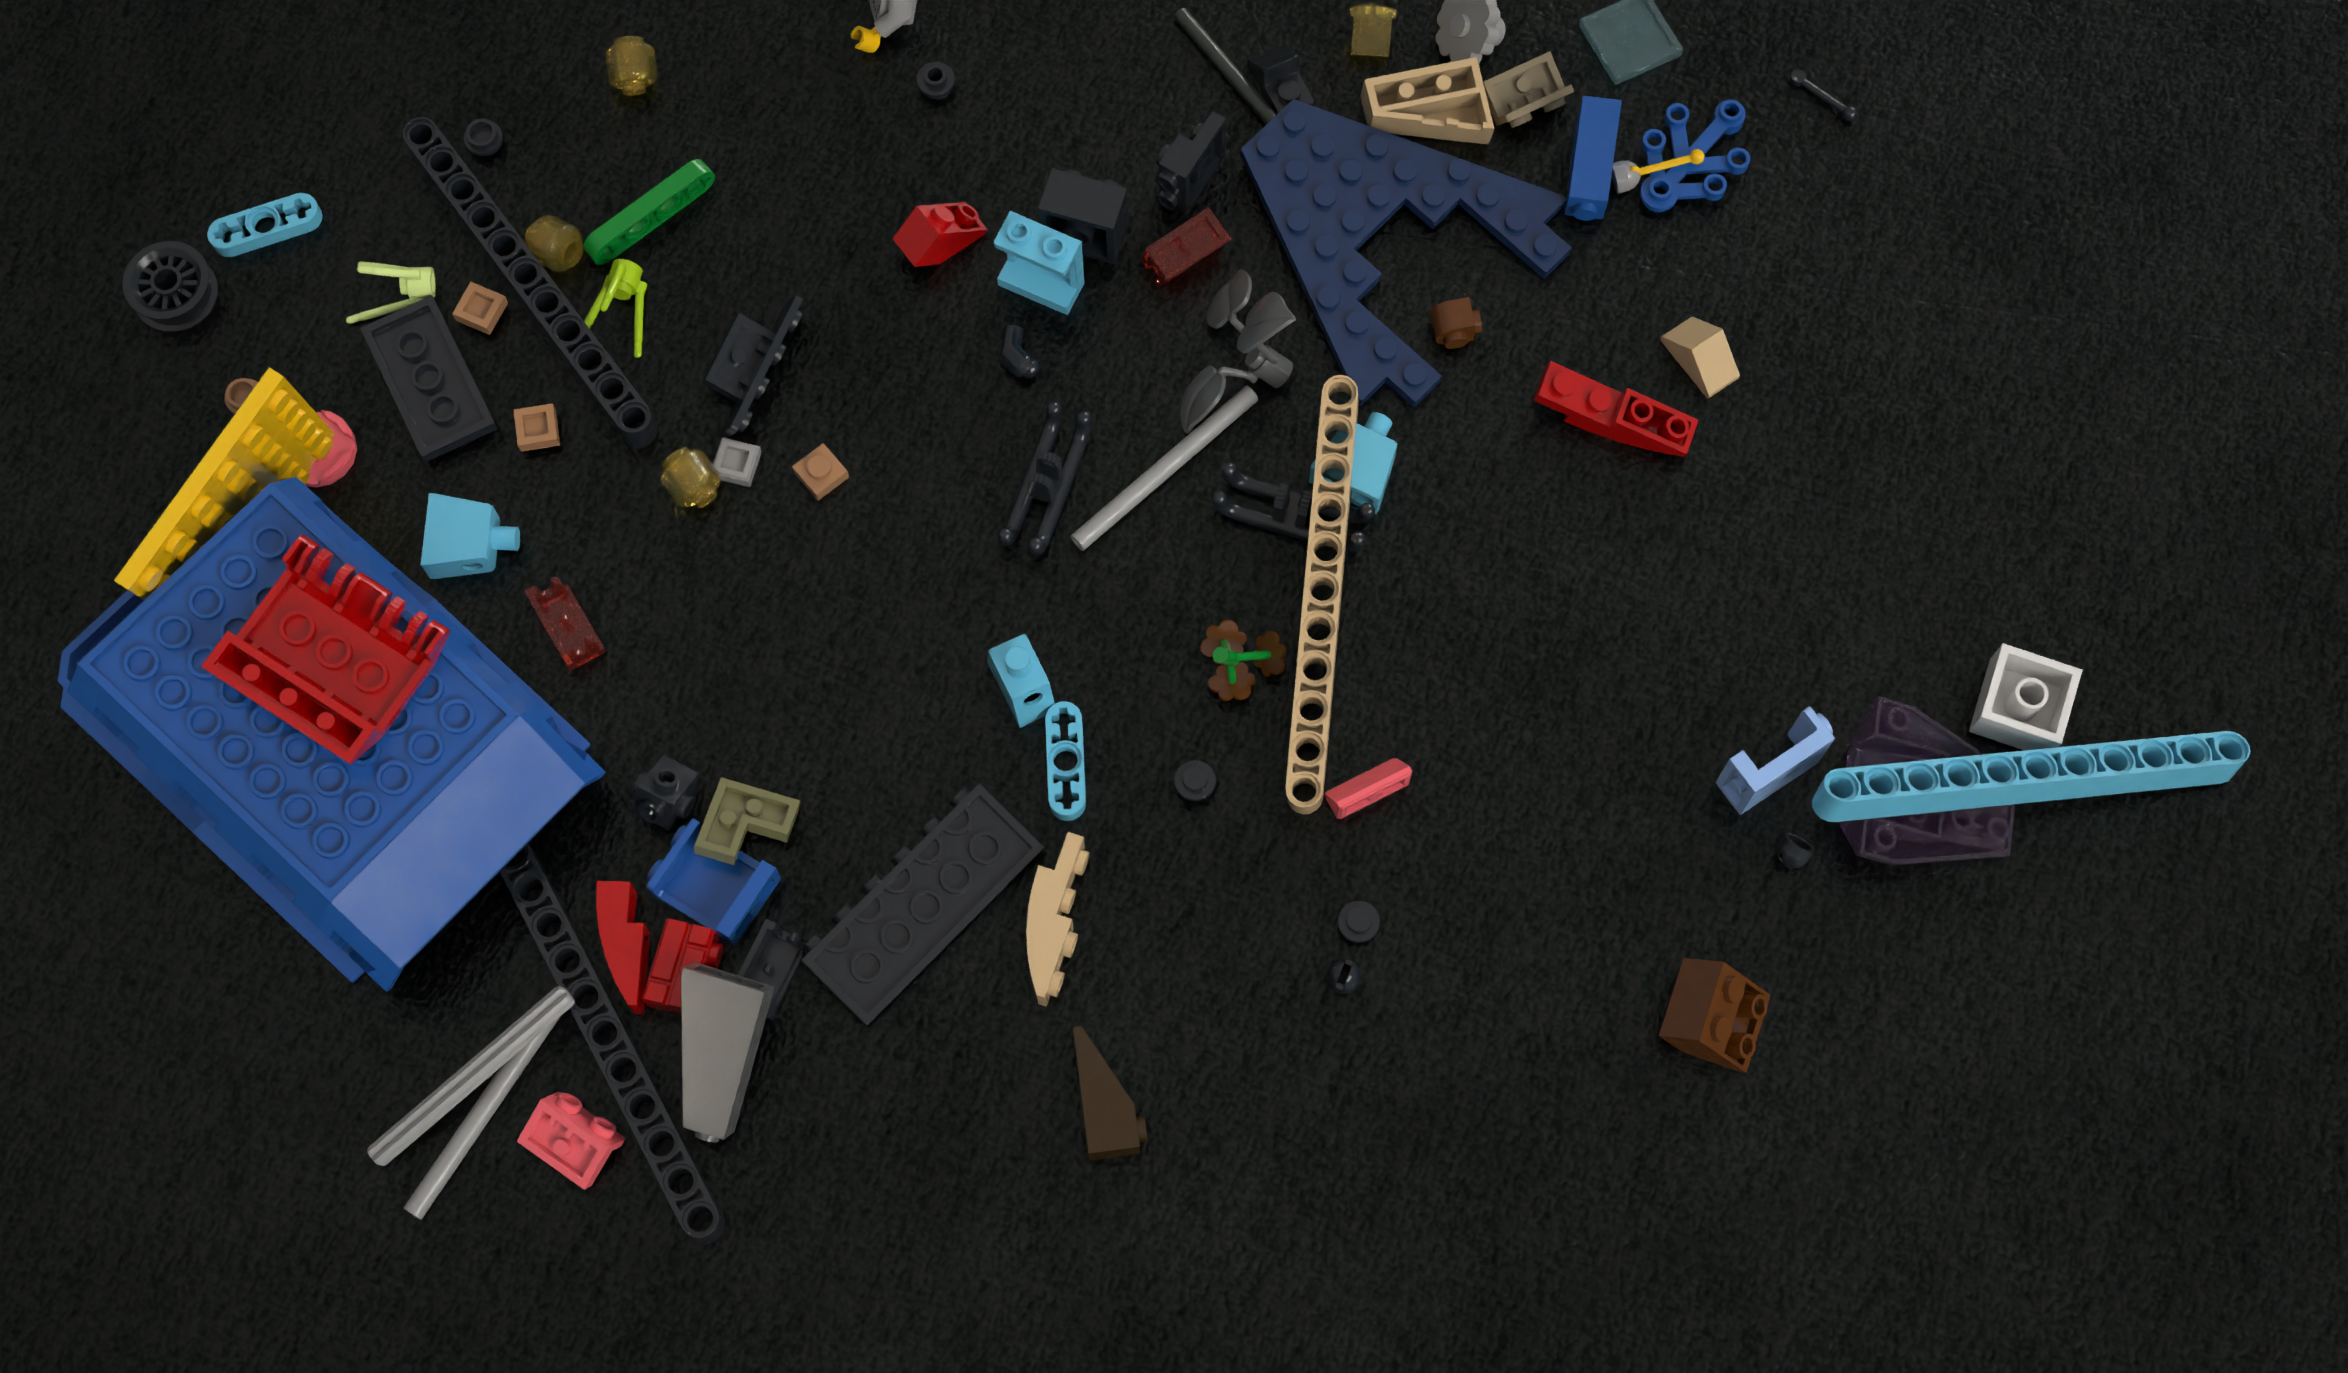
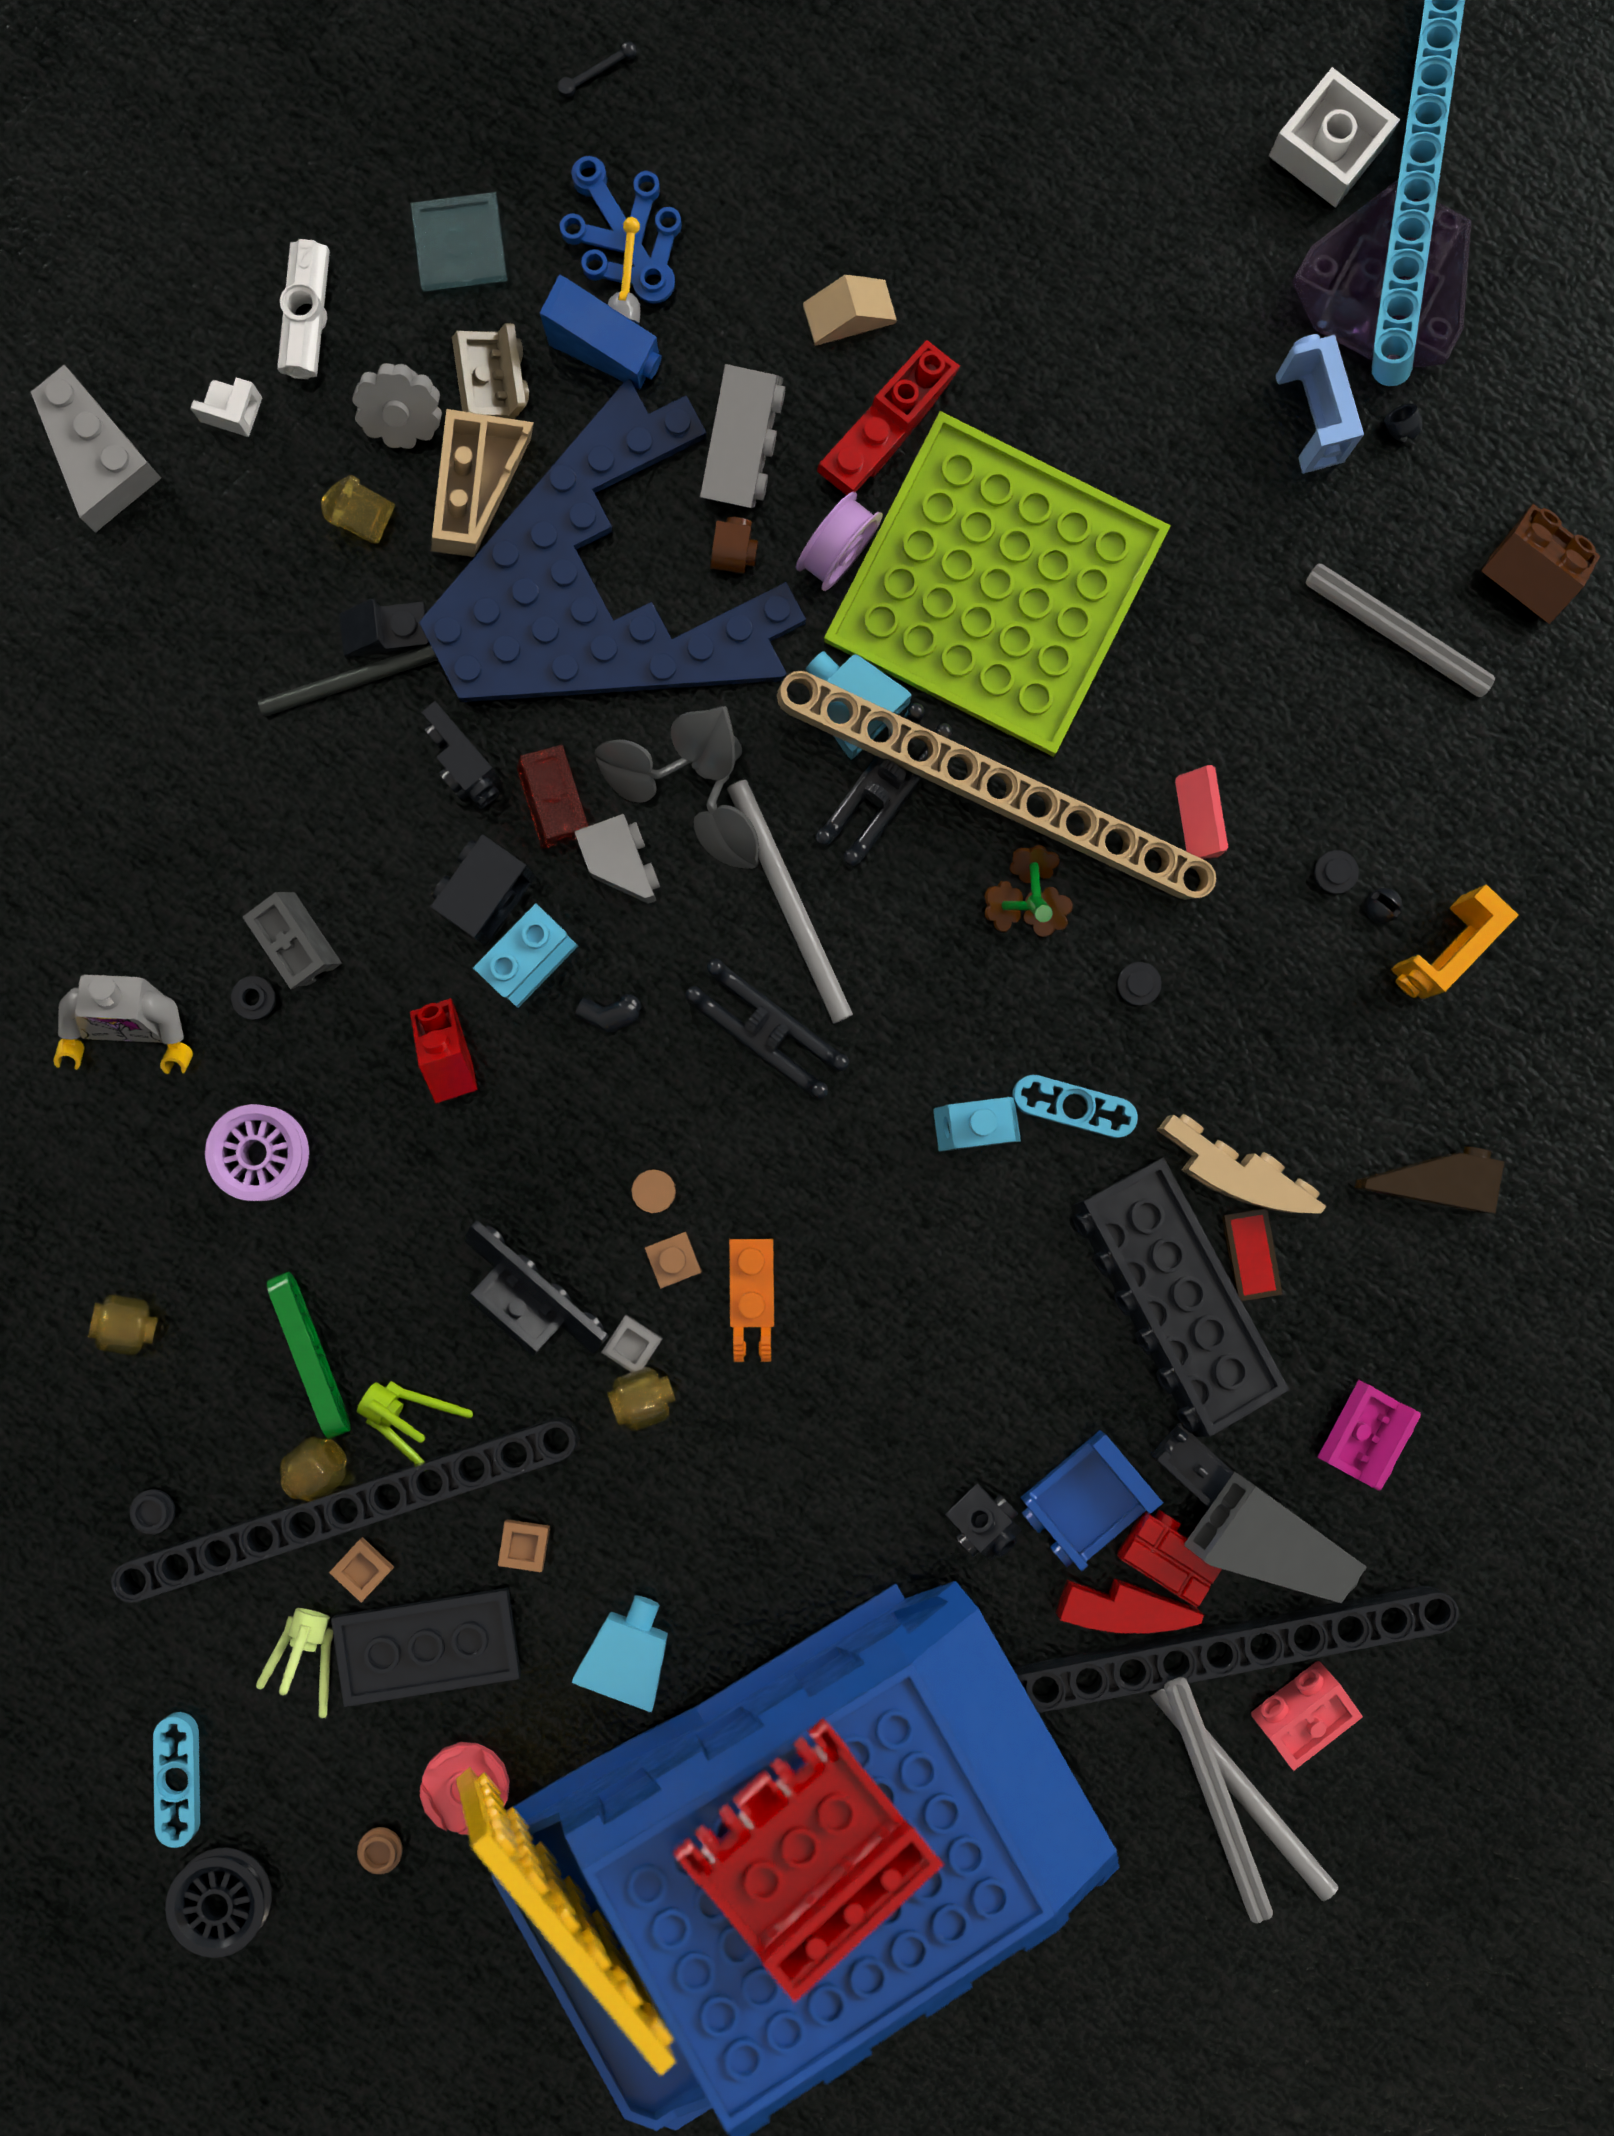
camera: 75 degrees left, 15 degrees up
clear red hinge [525,577,606,671] -> none
olive plate [694,777,800,865] -> none
none -> lavender wheel [205,1104,309,1201]
none -> dark grey hinge [243,892,342,989]
none -> light grey slope [575,814,660,904]
none -> medium nougat piece [632,1170,676,1213]
none -> light grey wedge [700,364,785,508]
none -> orange hinge [729,1239,774,1362]
none -> lavender wheel [796,491,883,591]
none -> lime plate [824,411,1171,757]
none -> red tile [1222,1208,1283,1301]
none -> light grey axle [1306,564,1495,697]
none -> dark pink bracket [1318,1380,1420,1491]
none -> light orange panel [1391,884,1518,999]

